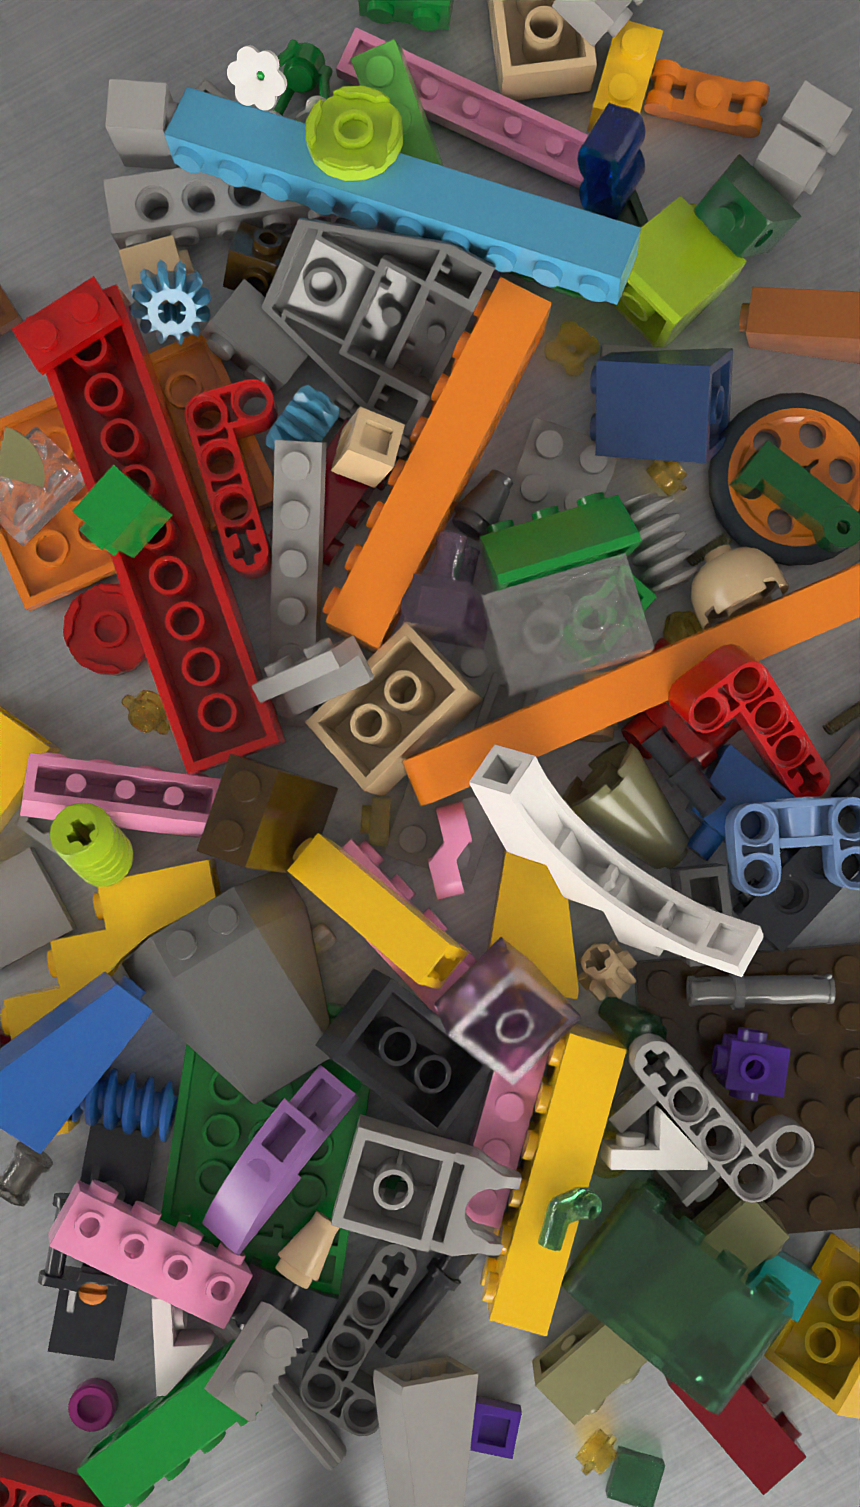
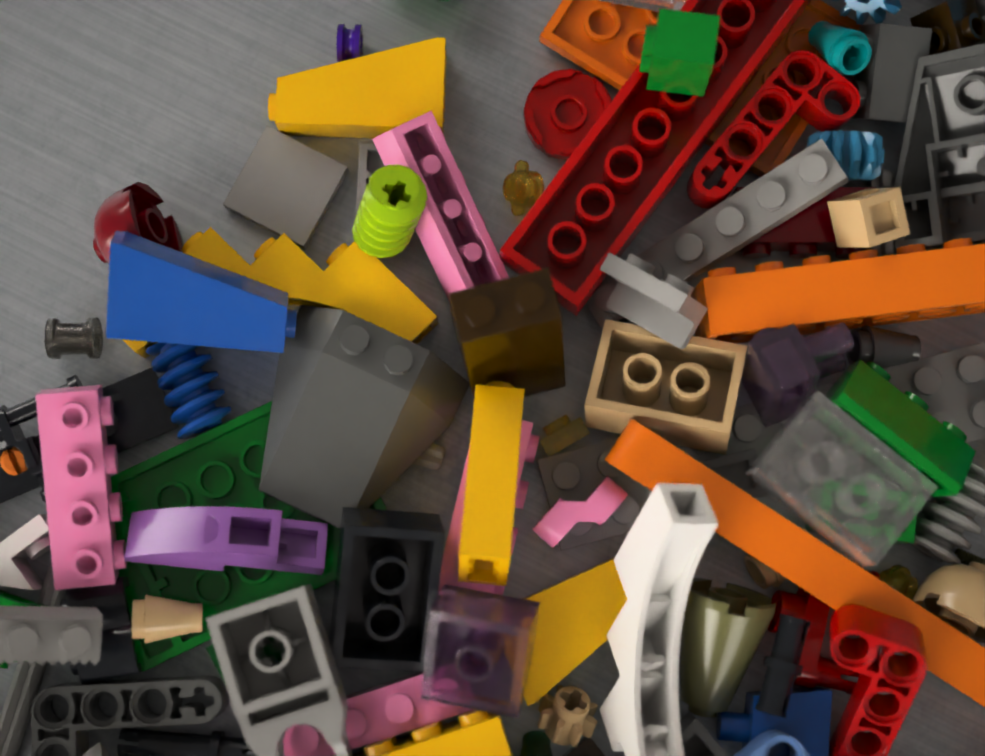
camera: 55 degrees right, 5 degrees down
none -> teal cone [808,21,872,75]

